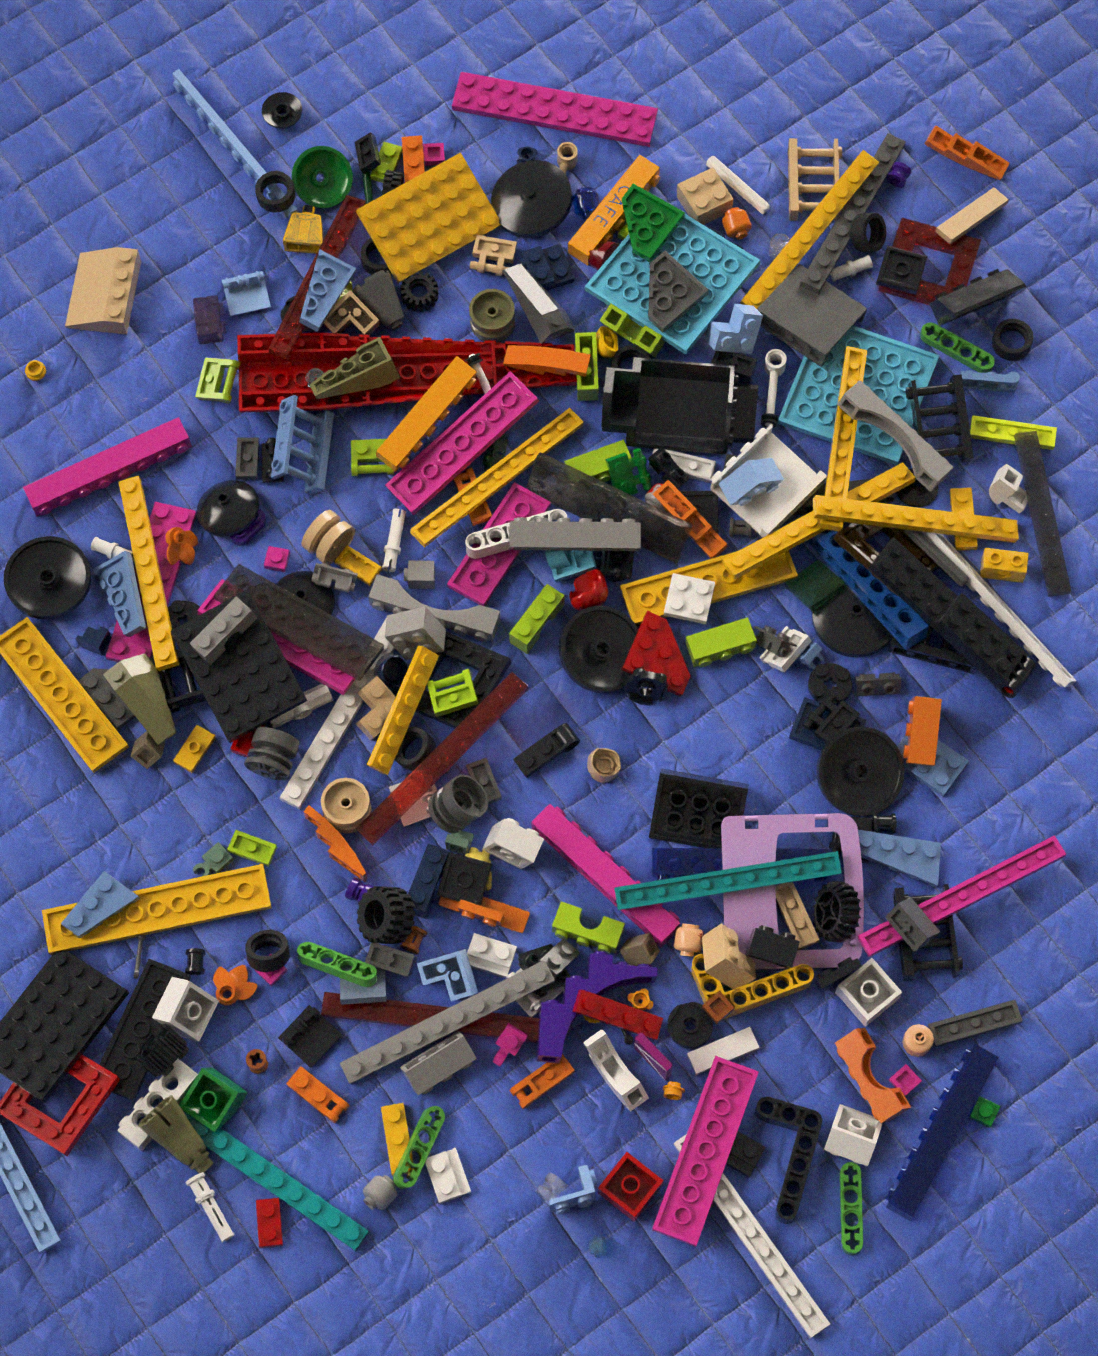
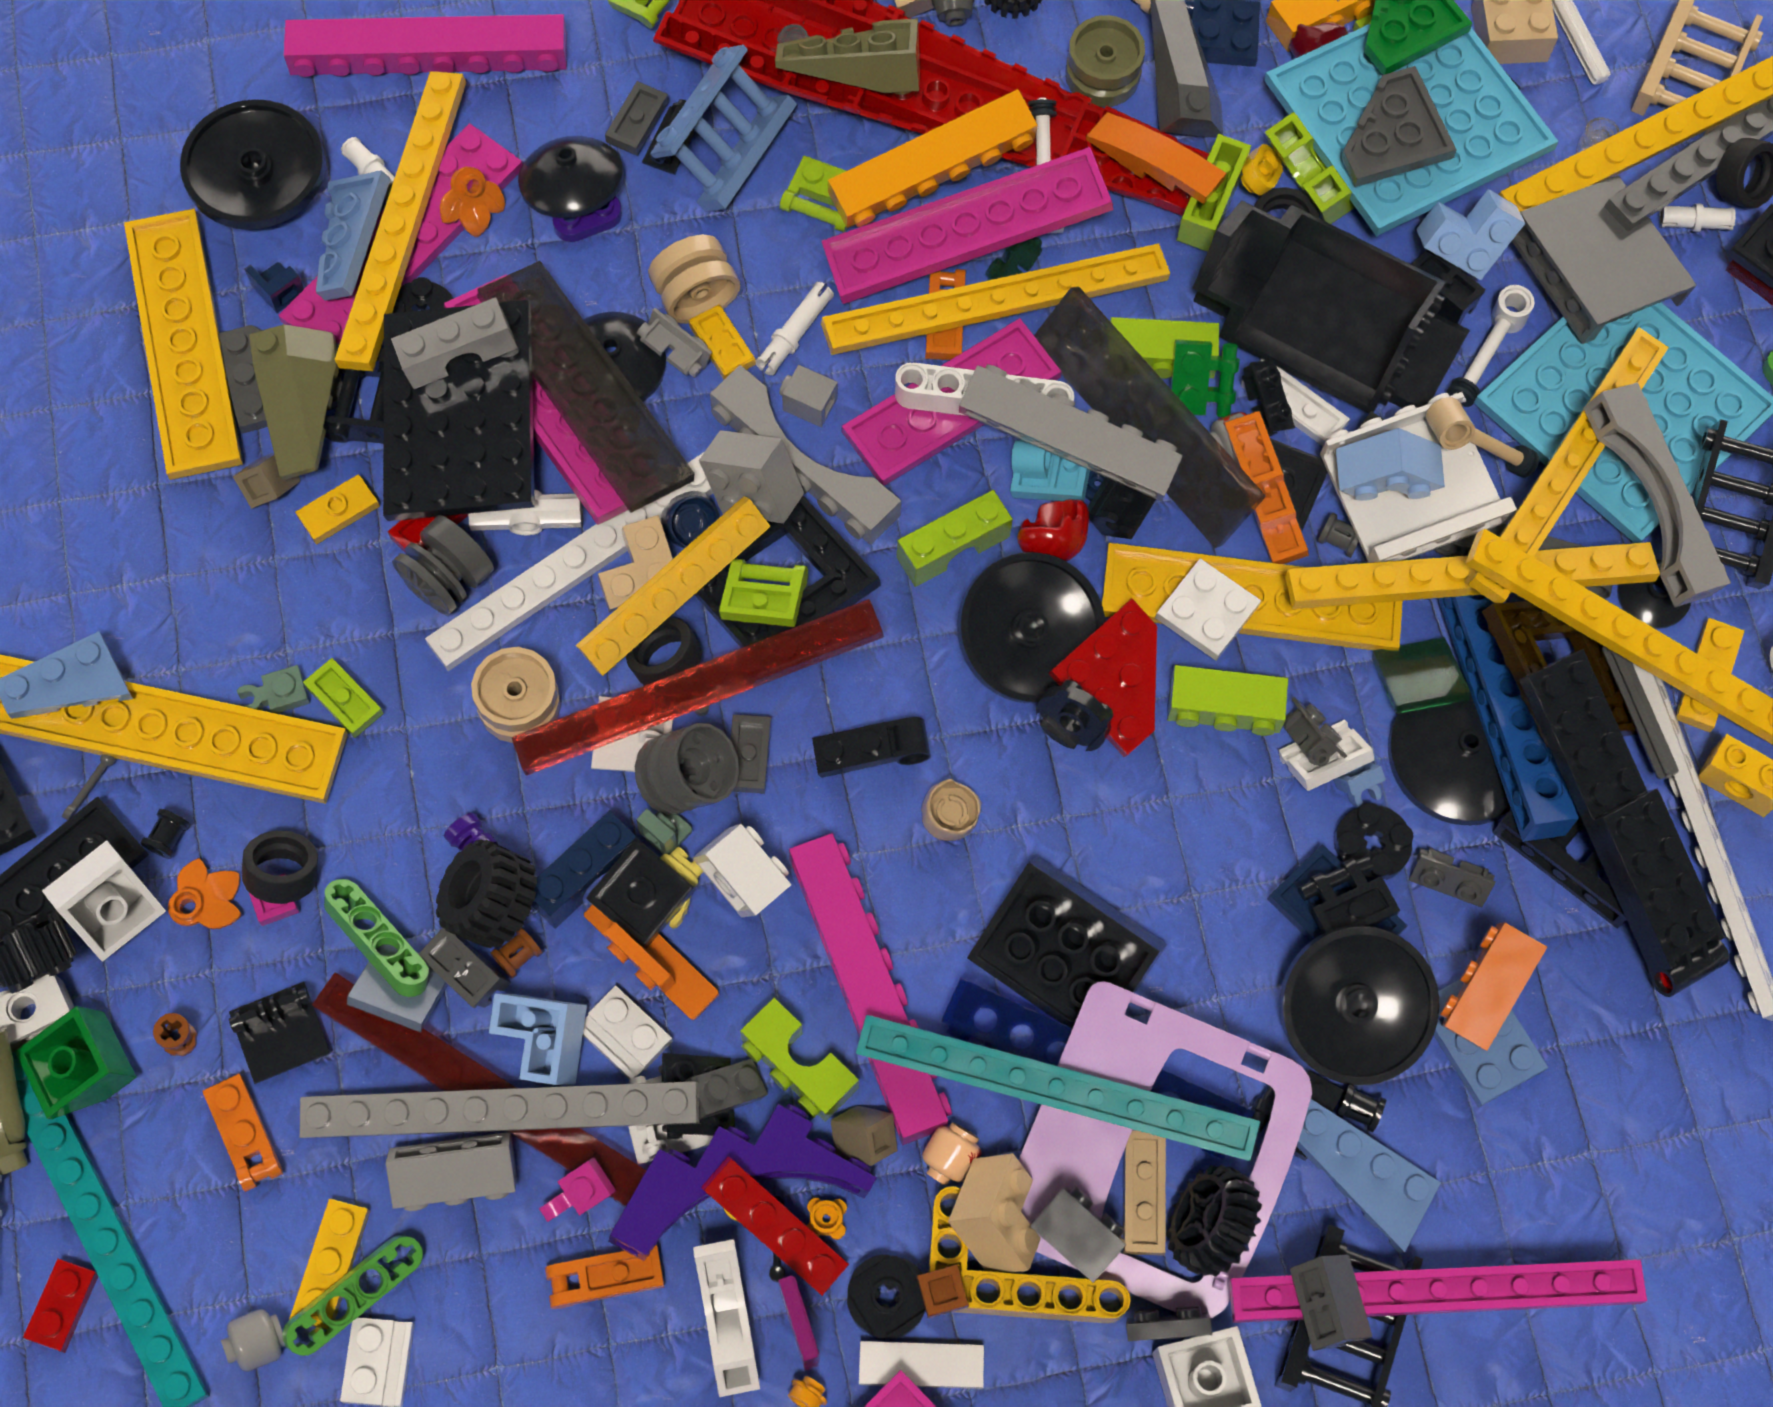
camera: 20 degrees right, 0 degrees up
dark pink plate [264,546,290,572] -> none
orange slope [304,805,367,882] -> none
orange head [722,207,752,240] -> none
none -> tan piece [1426,397,1539,478]

